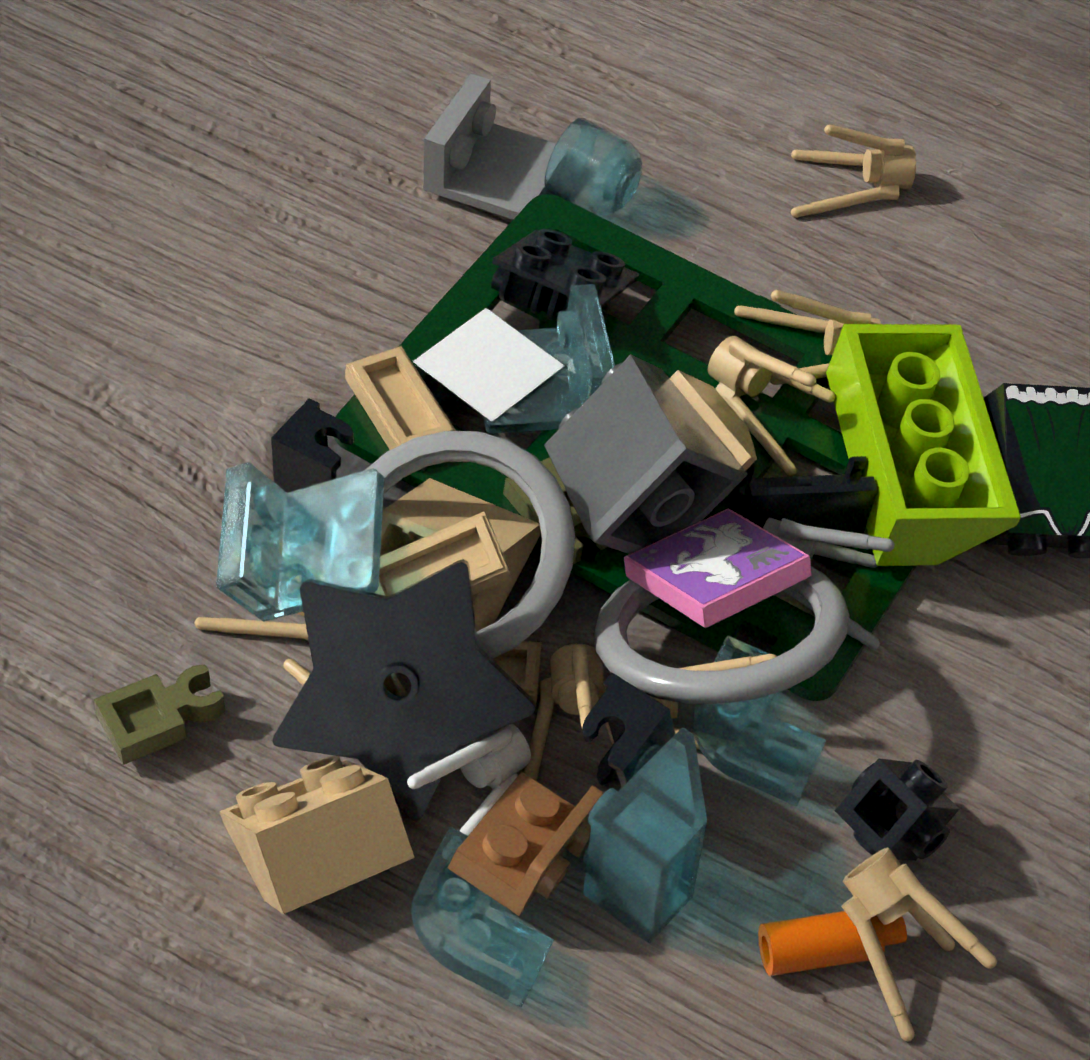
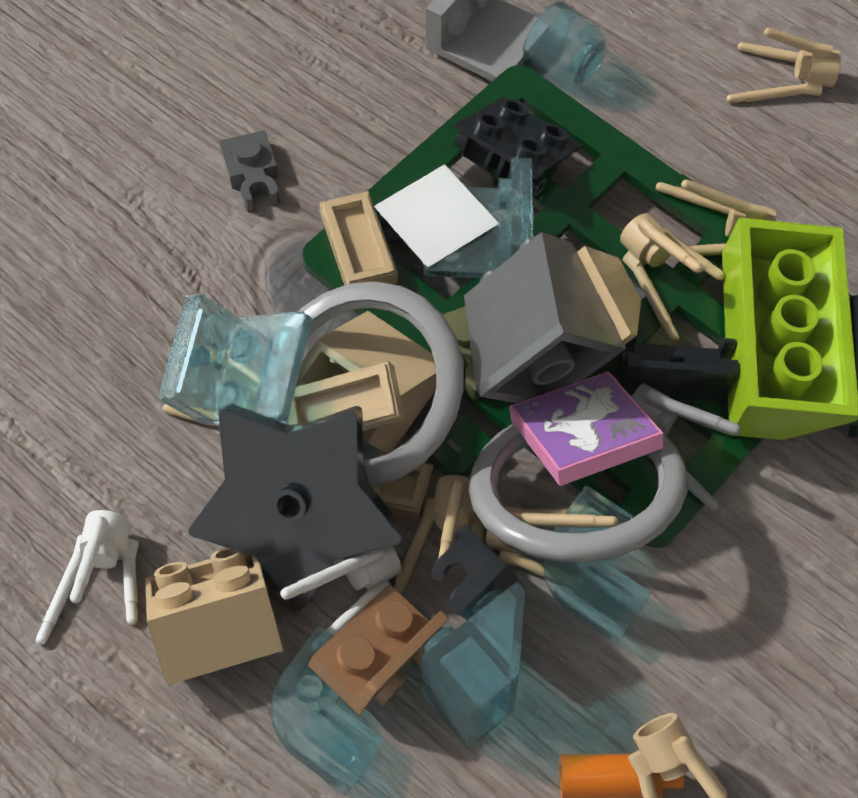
camera: 15 degrees right, 10 degrees up
olive plate [94,665,225,765] -> none
black hinge [271,398,354,549] -> none
black brick [835,758,960,861] -> none
none -> white plant [36,510,139,645]
none -> dark grey plate [219,130,279,212]
none -> dark green tile [428,410,491,477]

